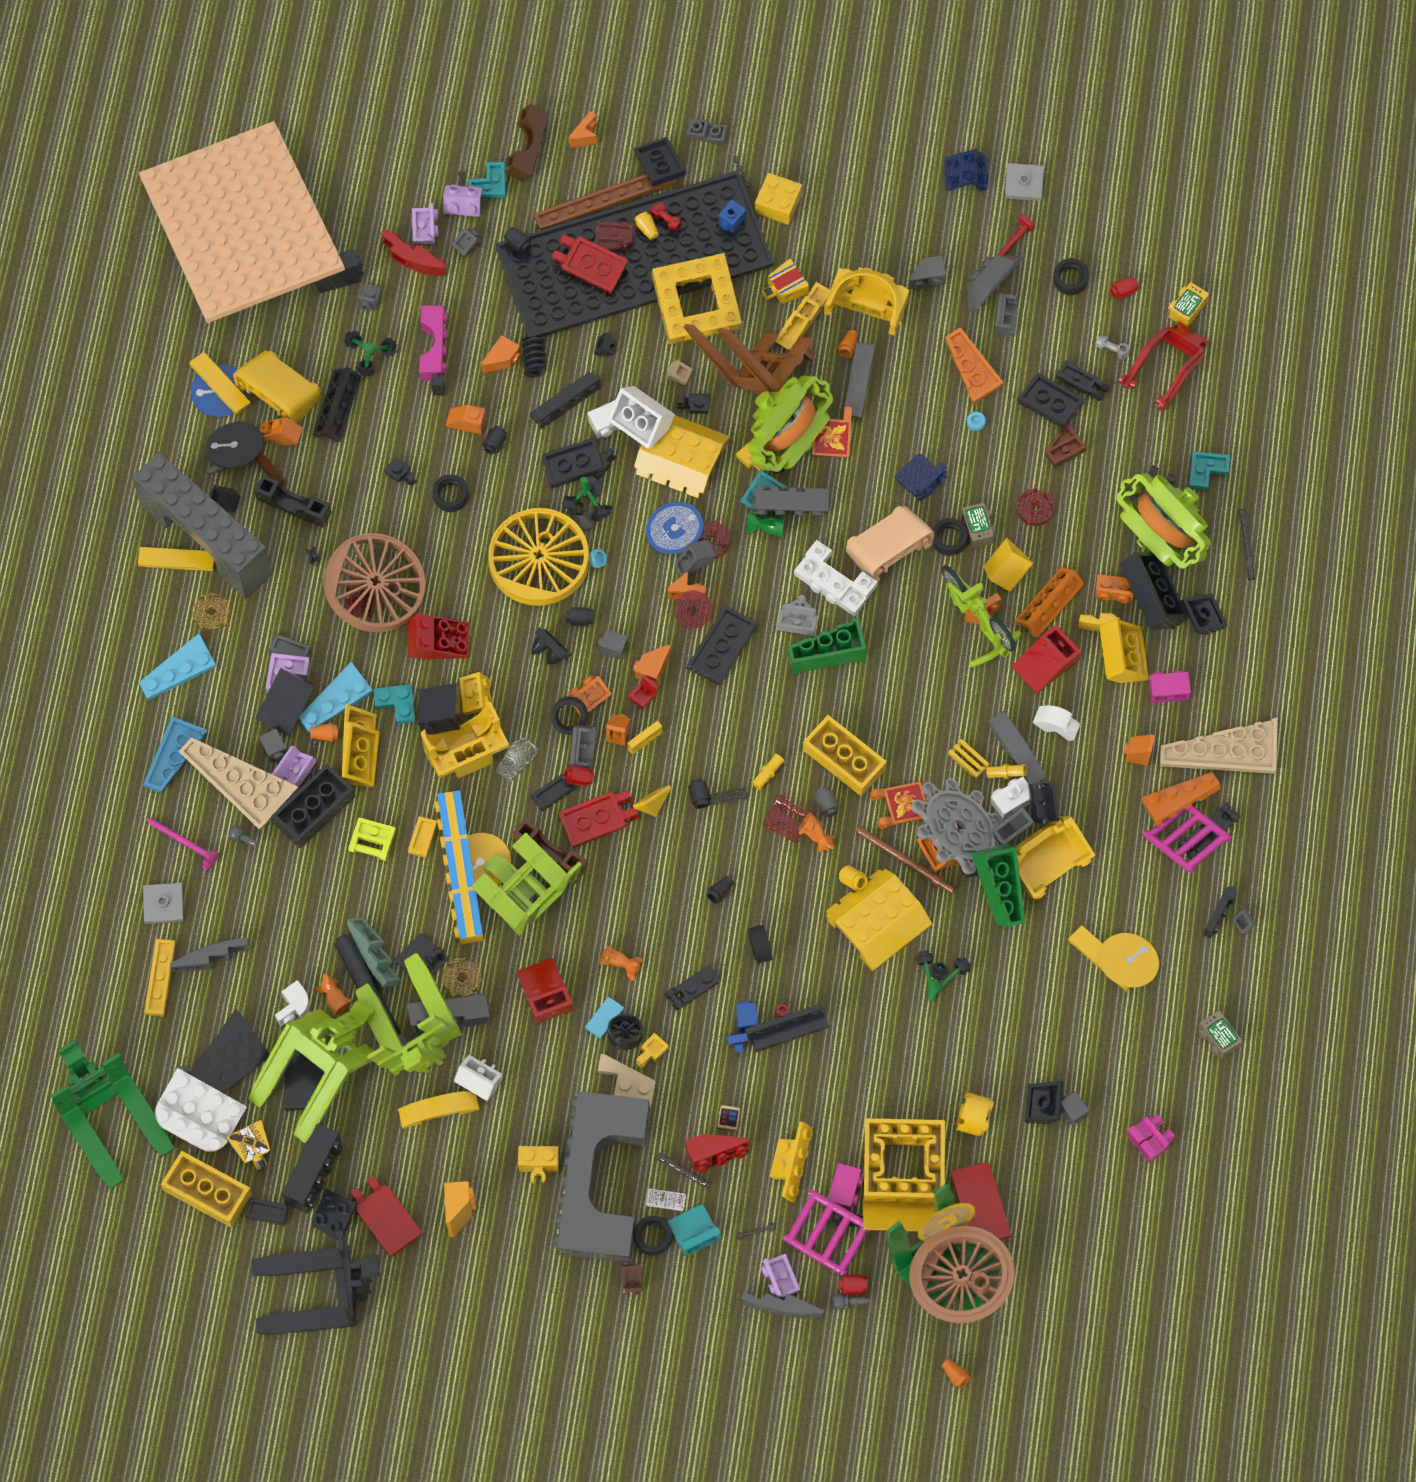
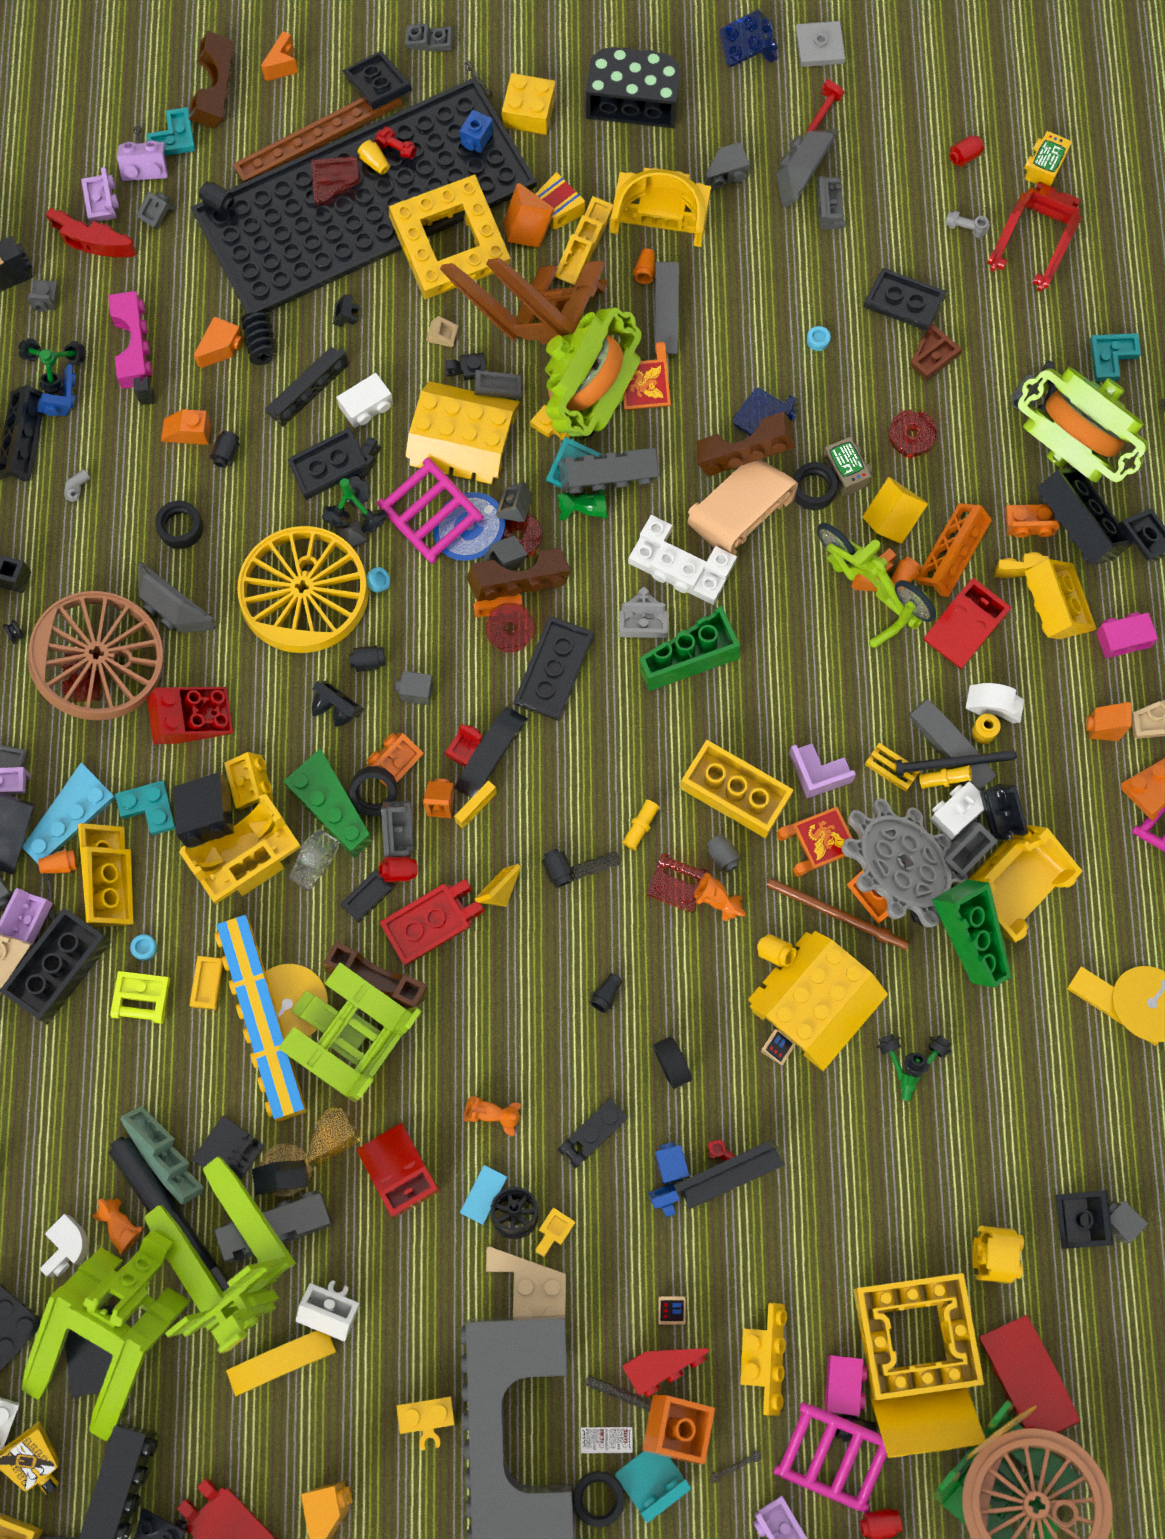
camera: 10 degrees left, 5 degrees up
black plate [384,457,417,486] -> none
red tile [552,234,628,294] -> none
white slope [608,386,675,449] -> none
orange slope [633,645,671,684] -> none
orange wing [945,327,1004,404] -> none
black tyre [1053,258,1089,295] -> none
black hinge [1056,360,1109,401] -> none
none -> blue bracket [37,364,76,416]
none -> light grey arm [64,469,91,502]
none -> medium azure tile [130,934,157,961]
none -> dark grey wedge [137,561,217,633]
none -> black slope [252,1160,308,1196]
none -> green wedge [283,748,373,858]
none -> clear yellow slope [307,1107,362,1166]
none -> dark pink bar [376,457,484,564]
none -> black slope [455,707,528,798]
none -> reddish brown arch [467,548,571,602]
none -> dark grey tile [474,370,522,400]
none -> dark grey slope [496,482,532,522]
none -> orange slope [503,183,555,247]
none -> black brick [586,47,680,129]
none -> orange brick [642,1395,715,1464]
none -> reddish brown arch [697,411,795,476]
none -> slope [761,1028,796,1066]
none -> lavender panel [789,743,856,798]
none -> orange cone [891,556,921,590]
none -> black bar [895,750,1017,777]
none -> yellow brick [971,714,1000,744]

